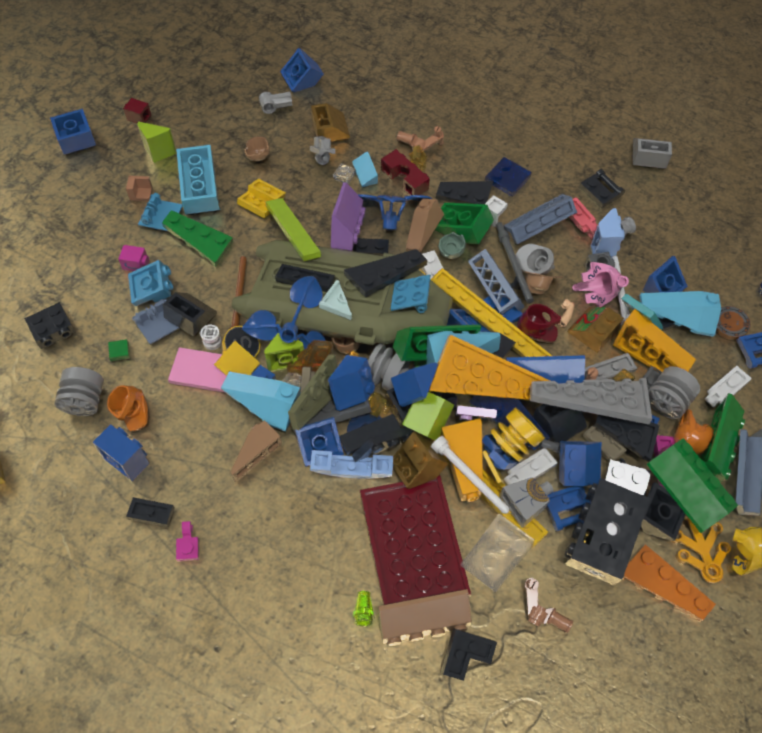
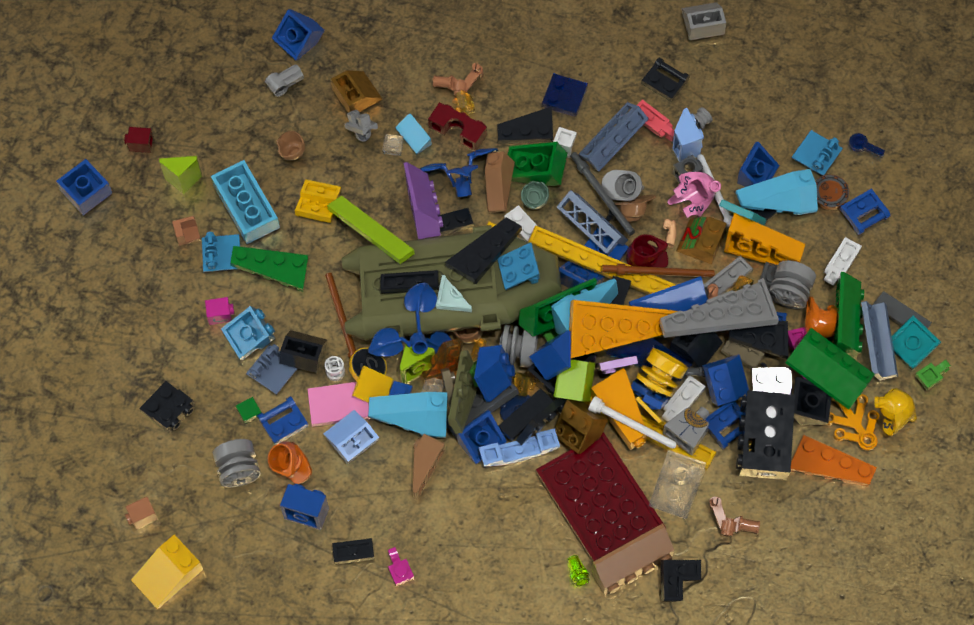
camera: 15 degrees left, 5 degrees up
none -> blue plate [257,396,309,445]
none -> light blue slope [323,410,379,465]
none -> dark orange bar [601,264,715,278]
none -> dark azure hinge [792,130,843,176]

